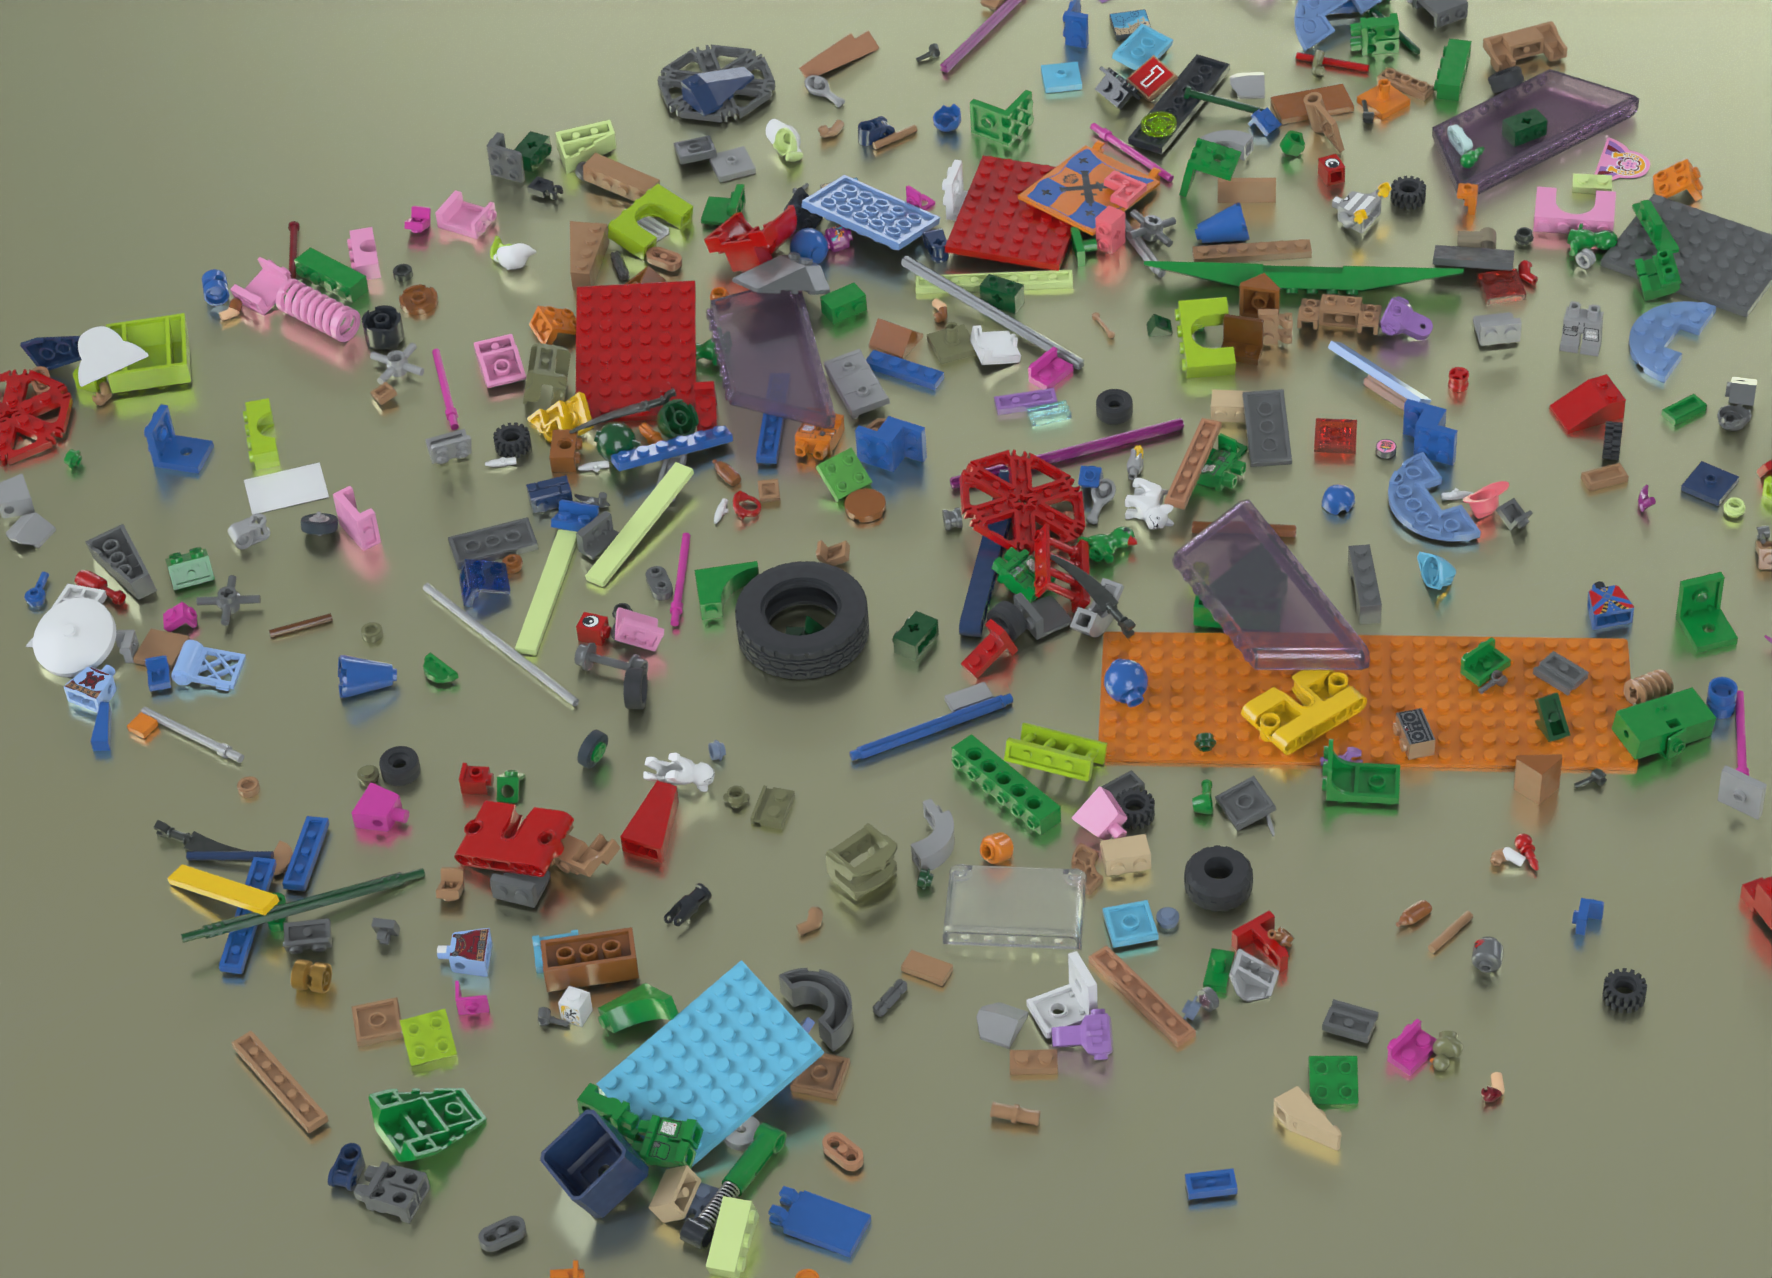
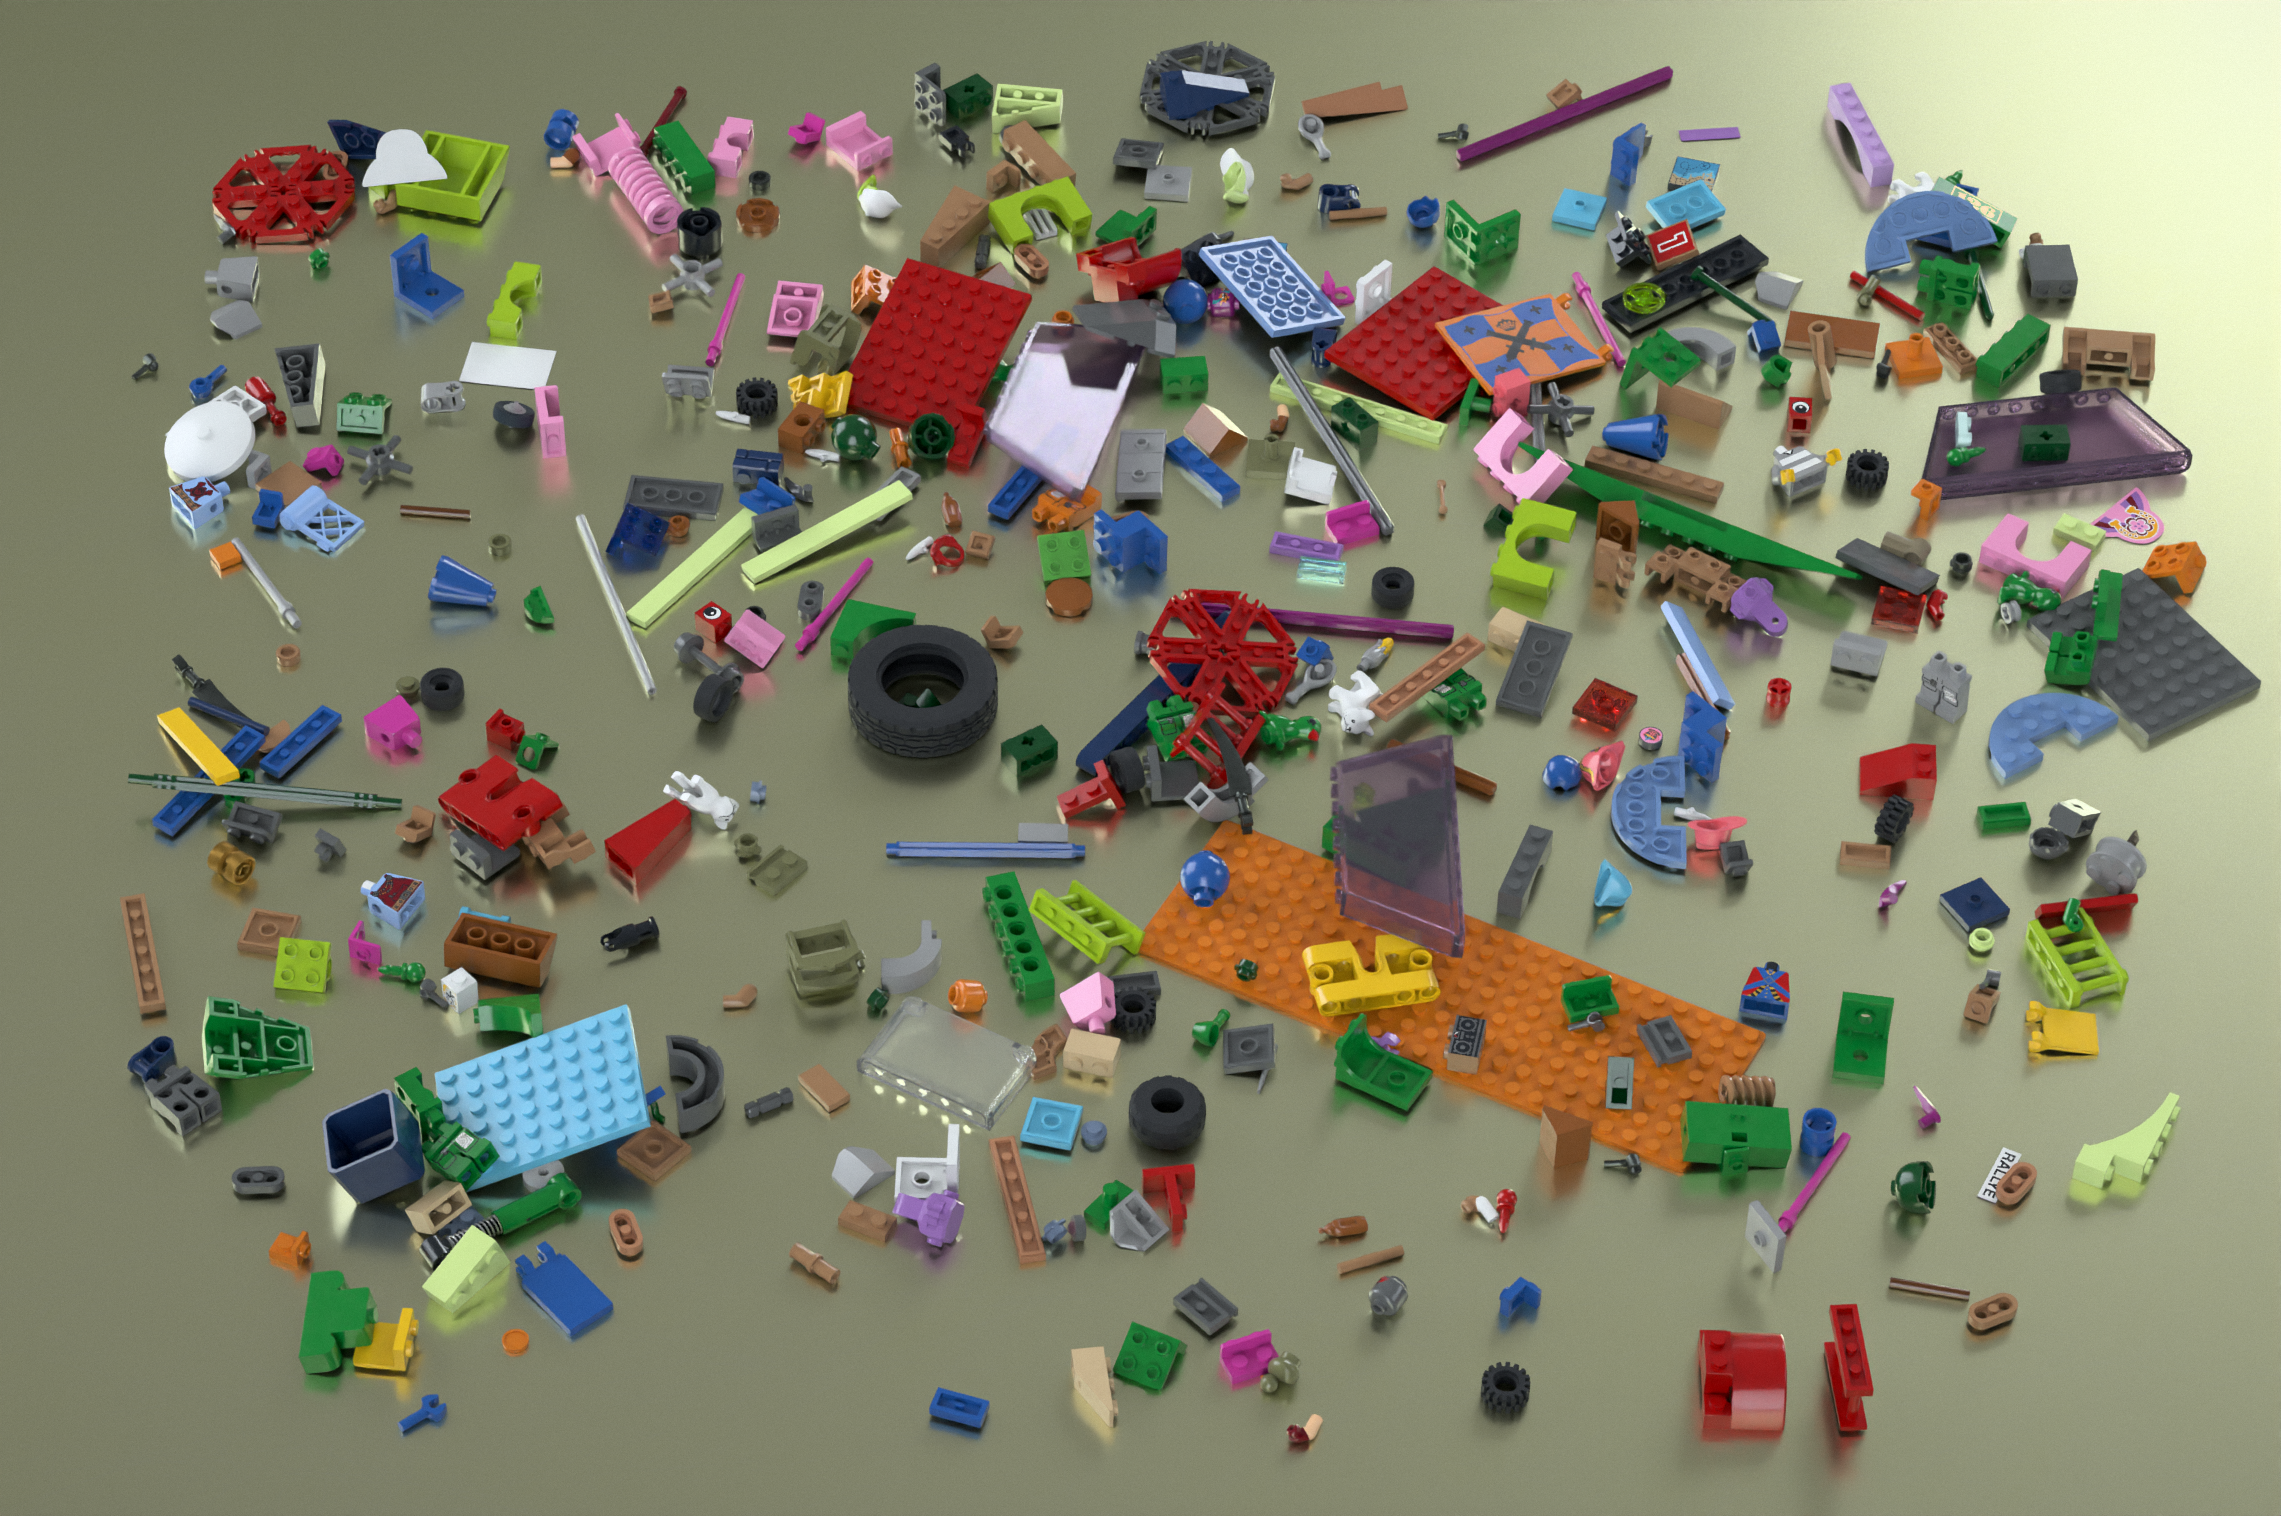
camera: 20 degrees right, 0 degrees up
blue piece [90,702,112,751] -> none
pearl dark grey sword [569,389,676,433] -> none
black wheel [577,729,608,769] -> none
blue plate [611,425,733,471] -> none
coral plate [1104,170,1147,209] -> none
green bracket [1218,433,1247,459] -> none
reddish brown bracket [1221,314,1264,366] -> none
dark orange plate [1267,926,1295,947] -> none
none -> green bar [378,962,426,982]
none -> medium nougat bracket [986,160,1021,193]
none -> bright pink arch [1473,408,1573,504]
none -> coral hat [1579,741,1625,791]

